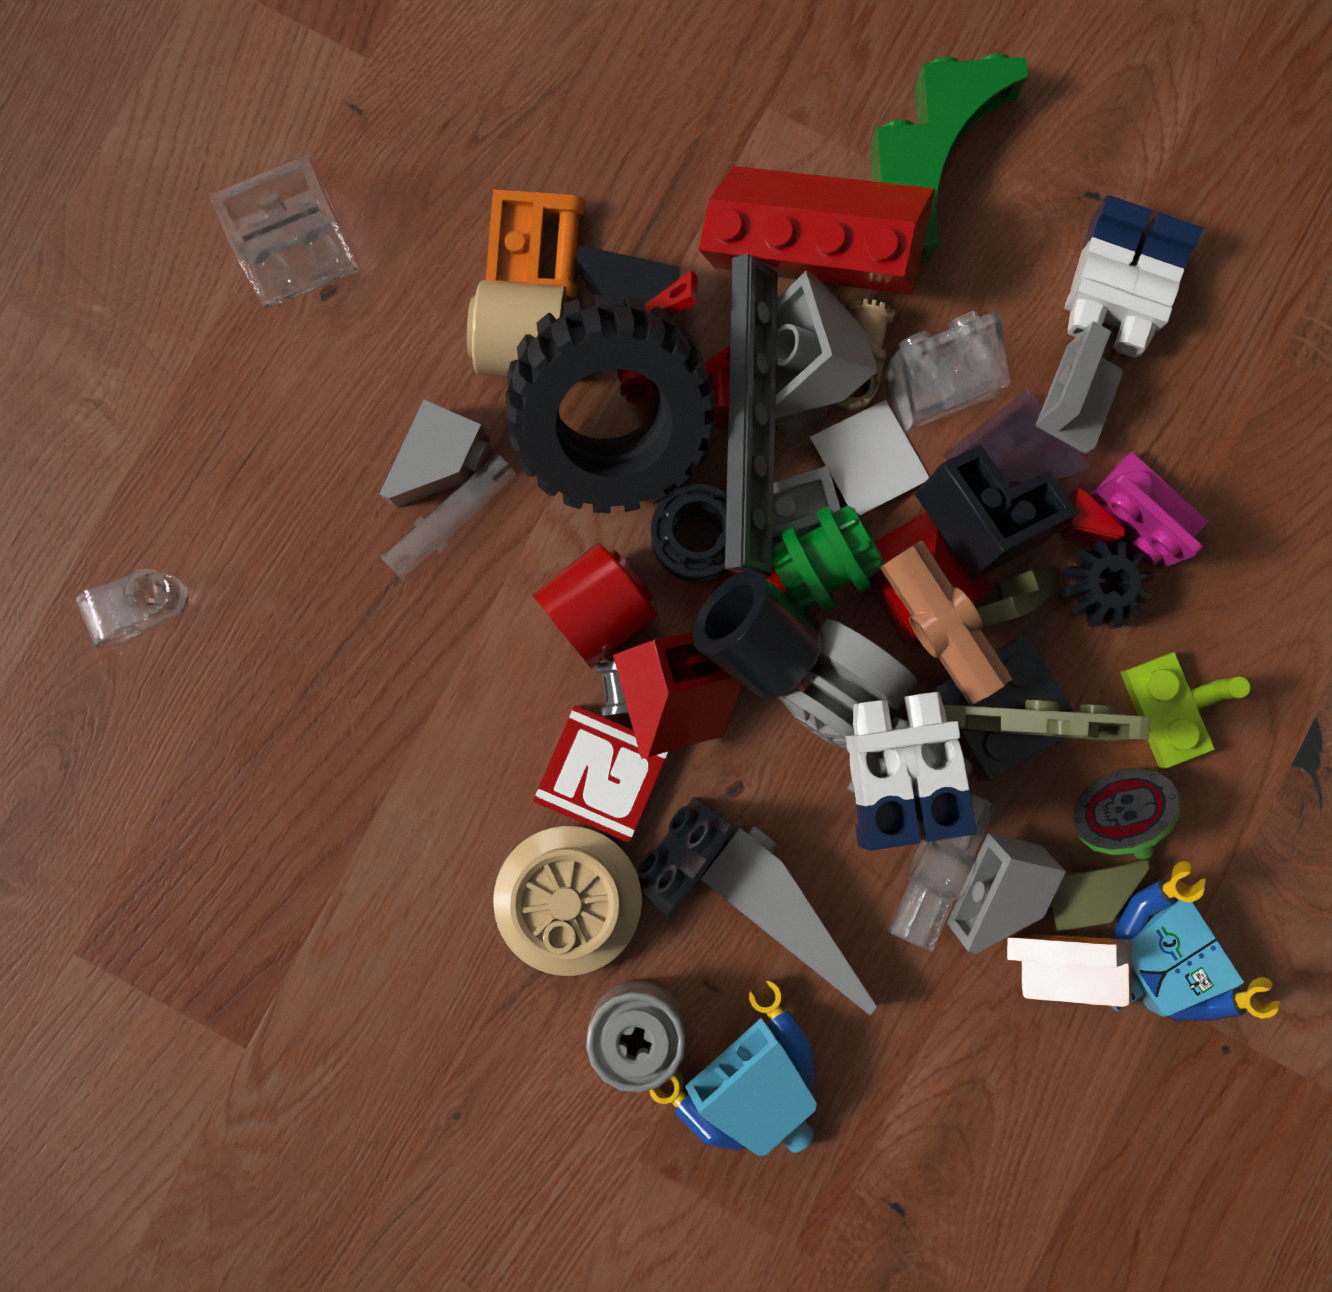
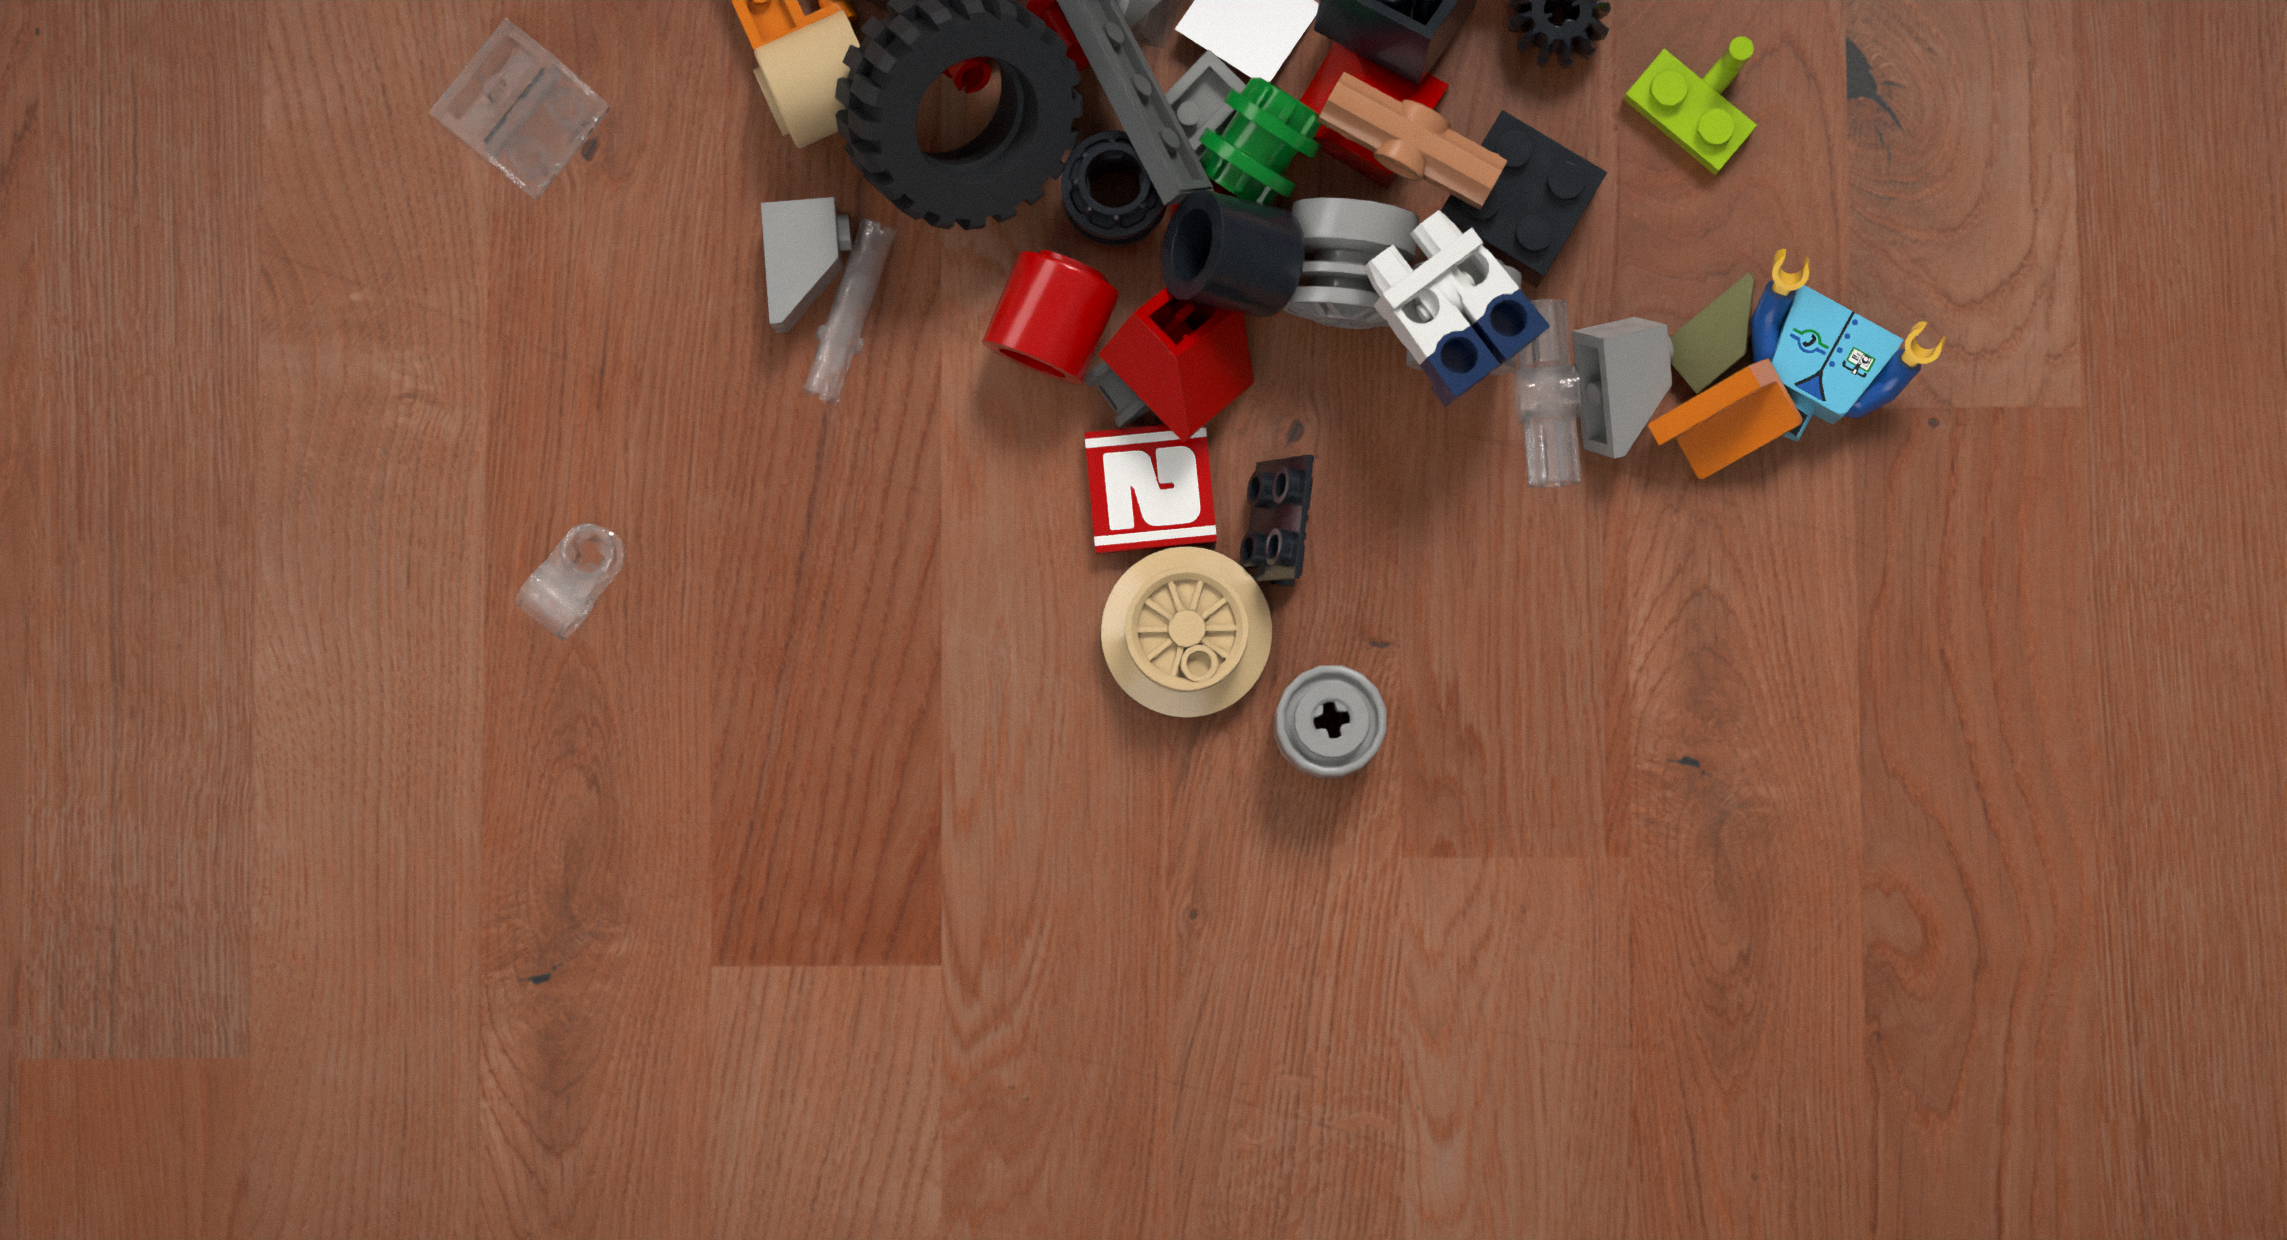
camera: 25 degrees left, 0 degrees up
medium azure torso [649,981,817,1156] -> none
light grey slope [700,826,877,1015] -> none
olive wing [943,700,1150,742] -> none
olive slope [976,565,1059,629] -> none
shield [1072,768,1181,859] -> none

